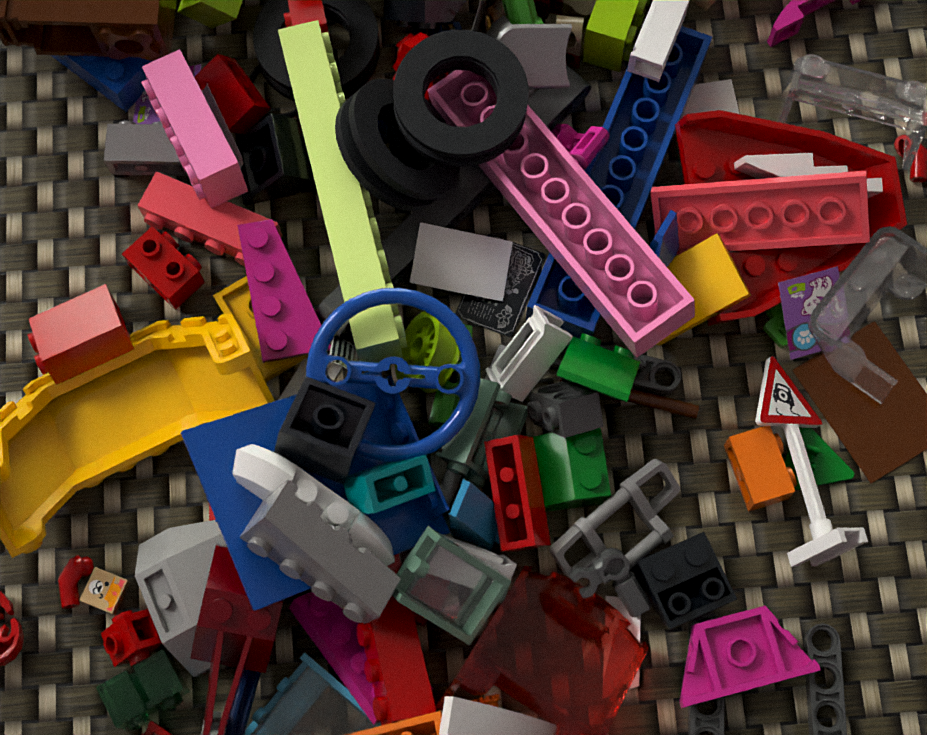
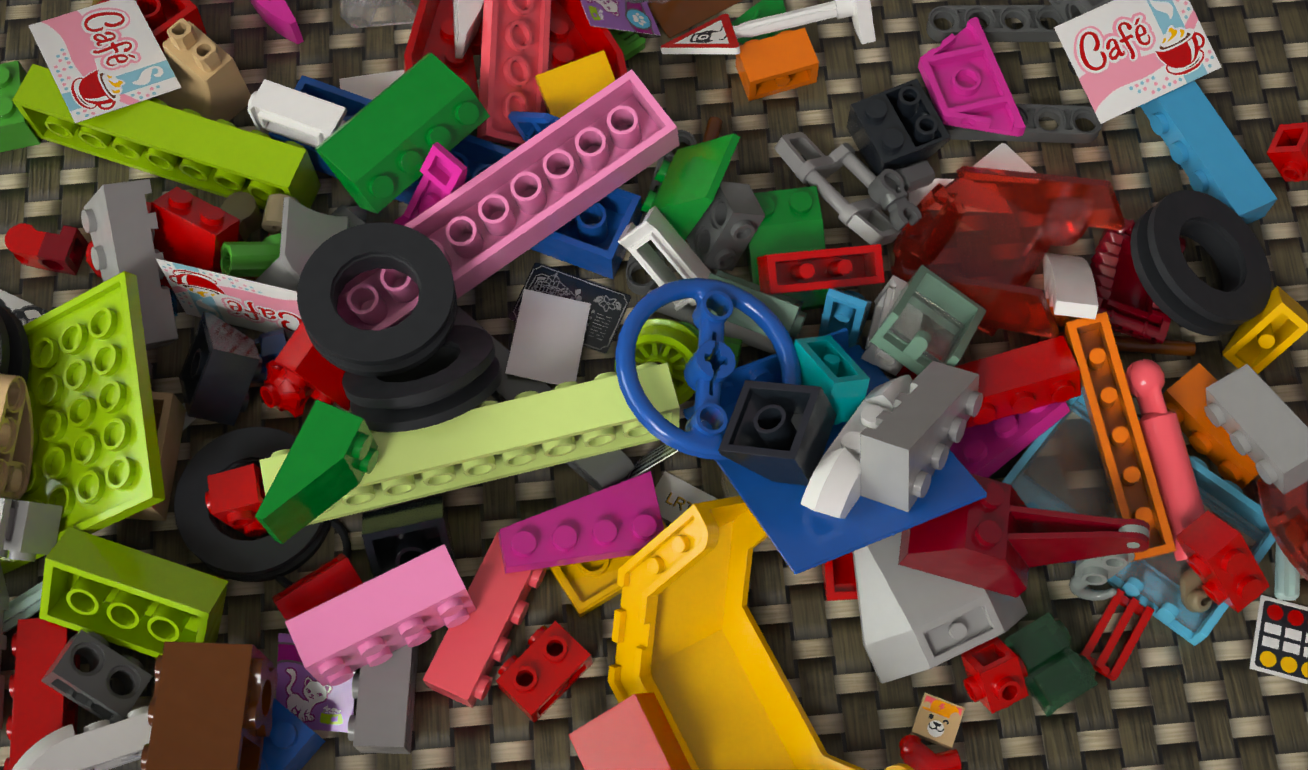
camera: 90 degrees left, 5 degrees down
none -> green slope [255,399,379,544]
none -> green slope [315,53,490,214]
none -> white sticker [966,143,1041,181]

